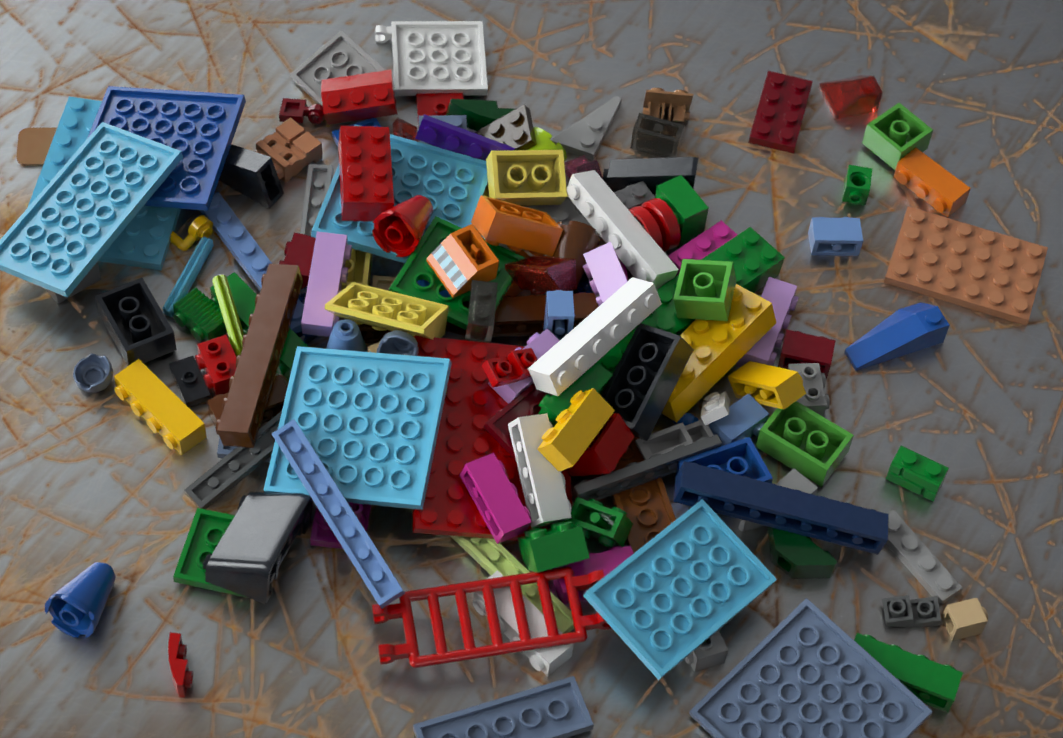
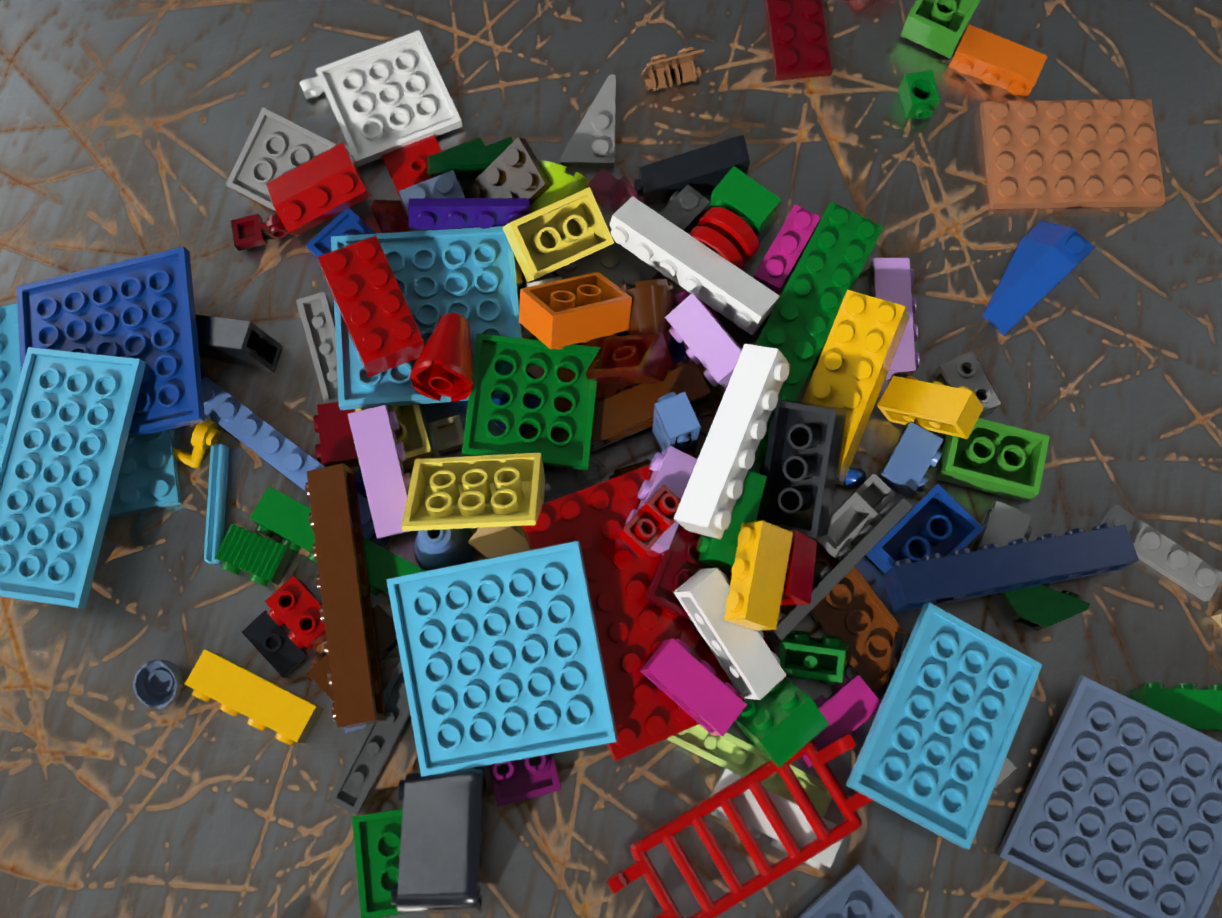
camera: 15 degrees left, 20 degrees up
black brick [95,277,177,366] -> none
lime axle [212,274,244,357] -> none
nougat hips [255,118,323,183] -> none
medium blue plate [272,419,405,608] -> none
sand blue hair [377,330,419,356] -> none
orange slope [426,224,499,298] -> none
clear smoke brick [465,280,498,343] -> none
clear smoke brick [630,113,685,158] -> none
bright green brick [673,259,736,321] -> none
white plate [701,391,730,426] -> none
dark red brick [778,329,836,379] -> none
medium blue brick [808,217,863,256] -> none
dark grey slope [882,595,942,627] -> none
green brick [886,446,949,501] -> none

